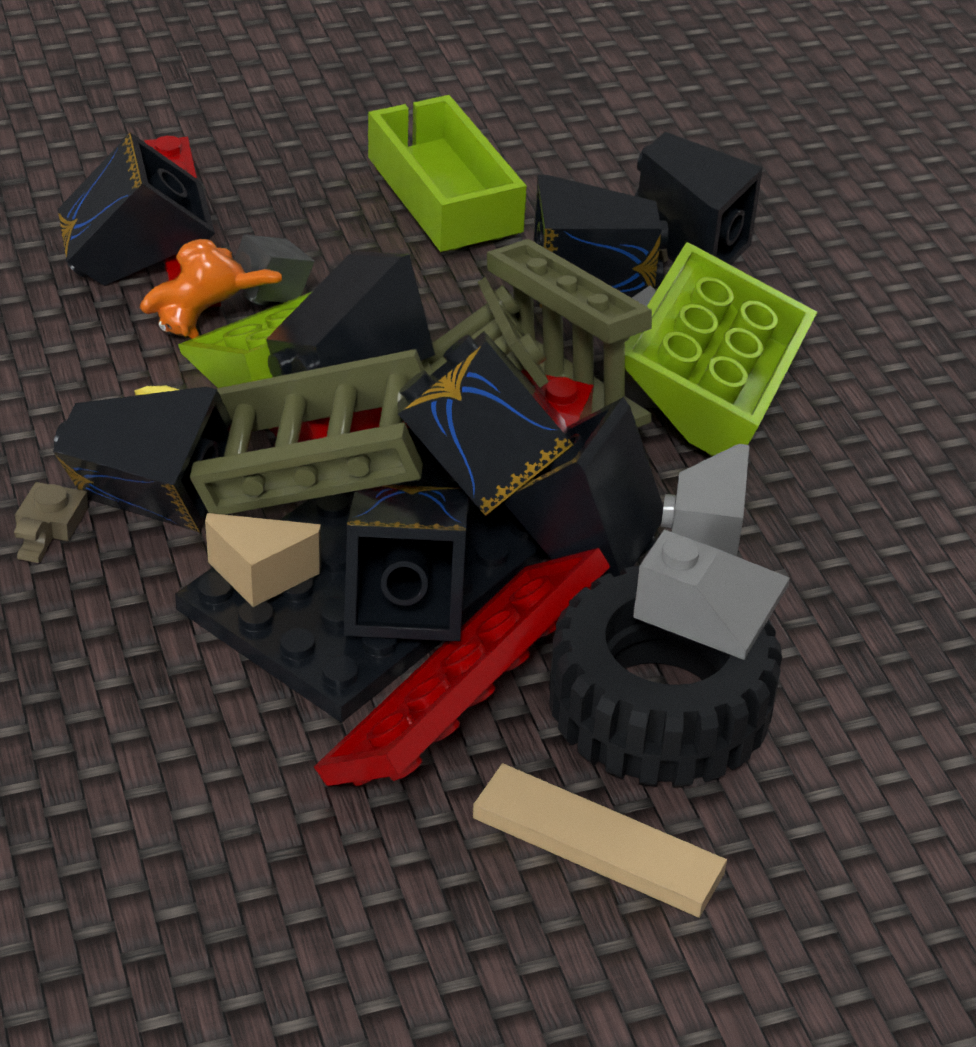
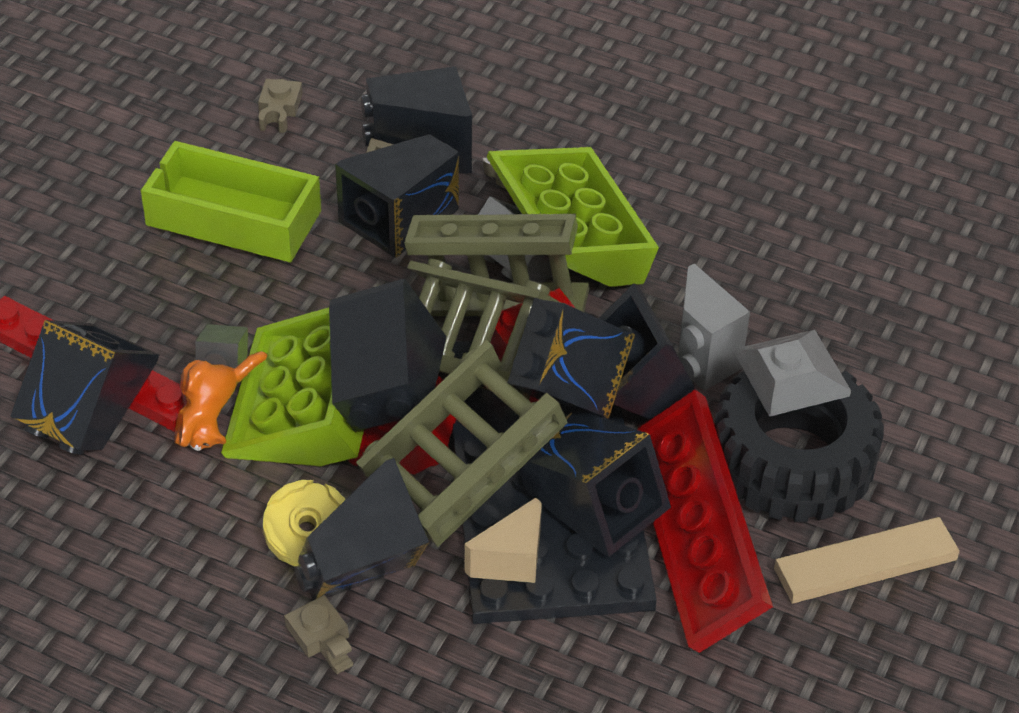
camera: 45 degrees left, 5 degrees up
none -> dark tan plate [258,79,303,133]

